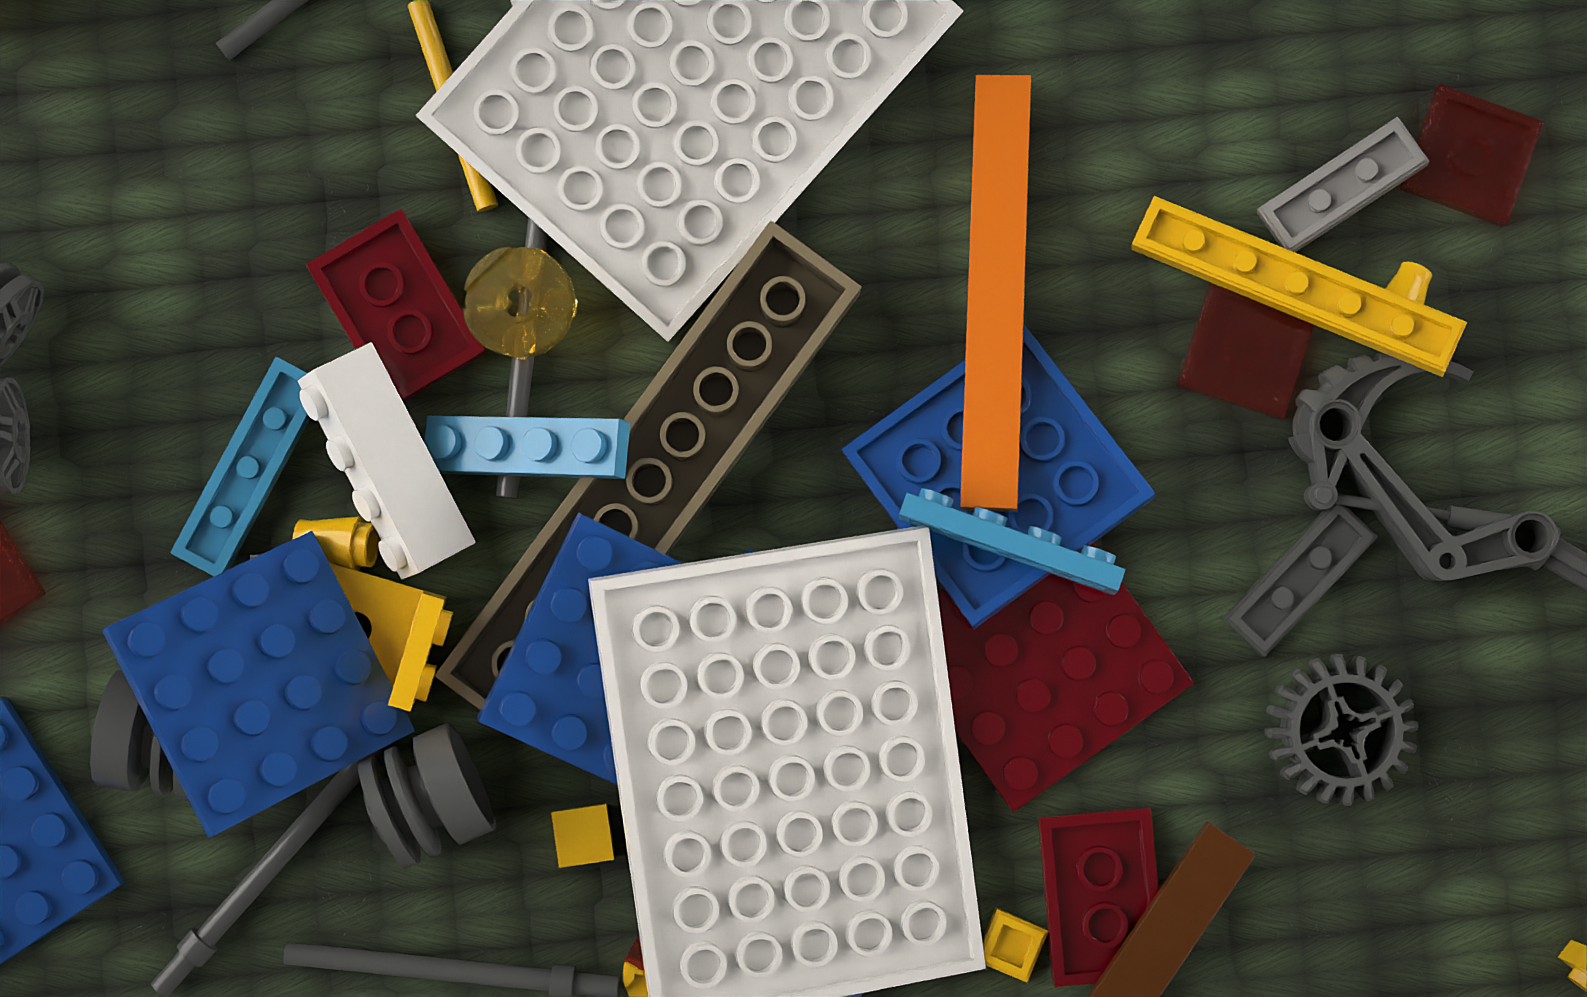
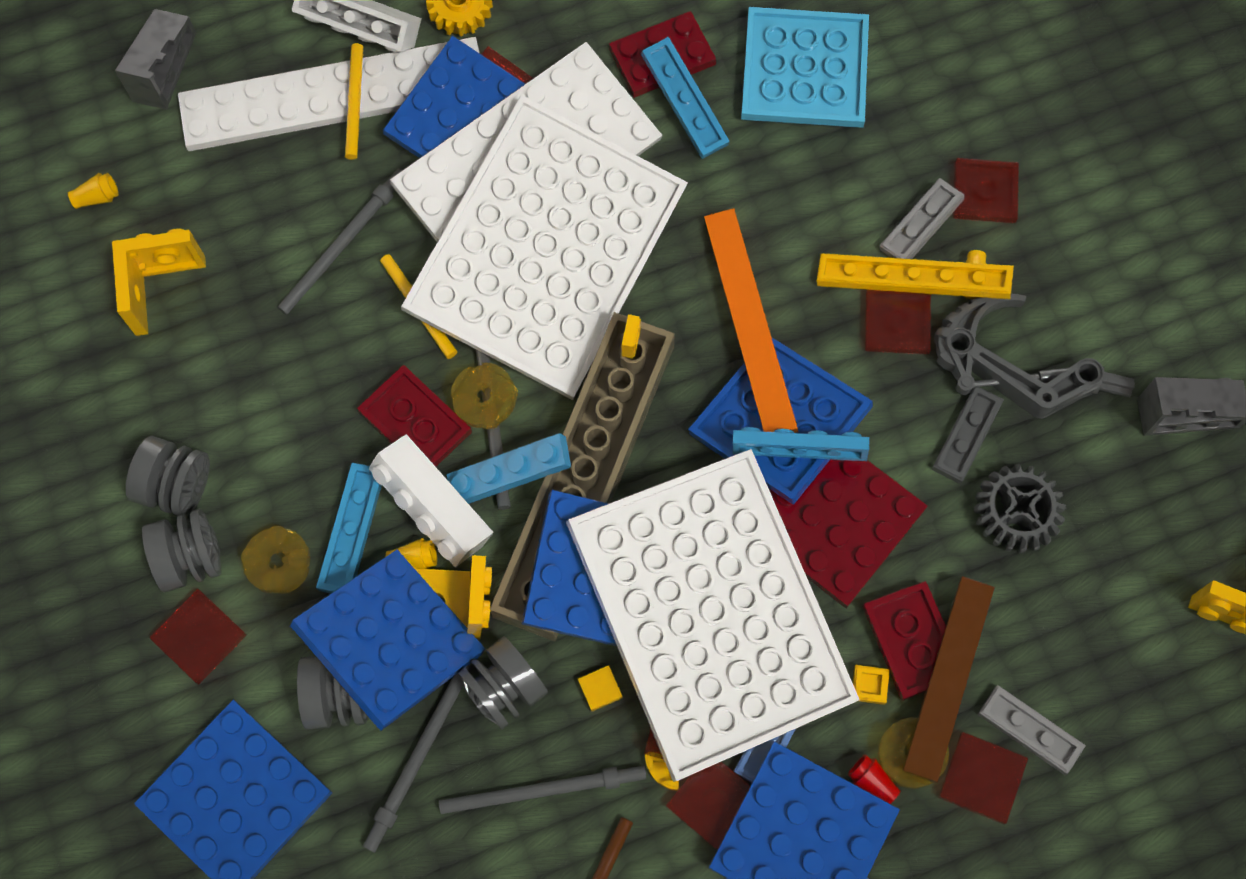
camera: 10 degrees left, 15 degrees down
none -> clear yellow plate [241,525,311,594]
none -> yellow tile [622,314,641,359]

